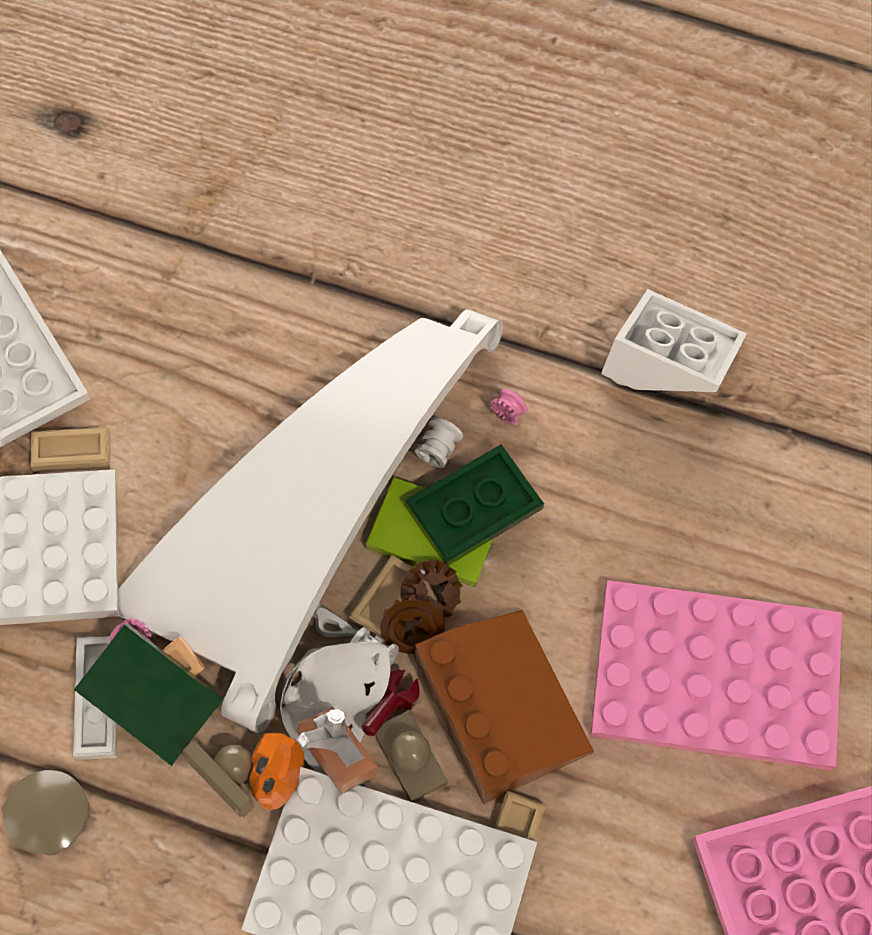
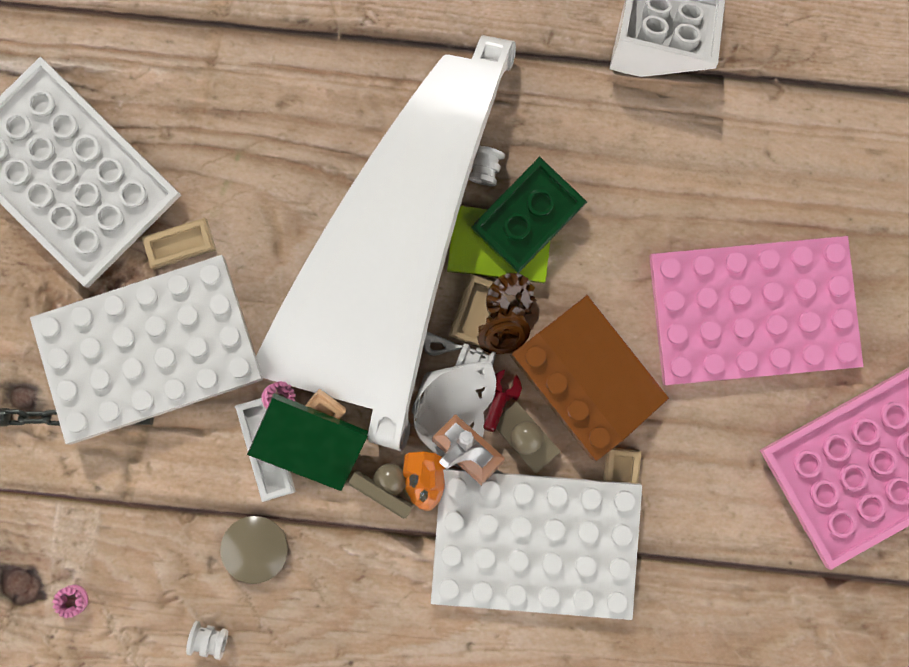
camera: 10 degrees left, 20 degrees up
bright pink bush [490,388,528,426] -> none

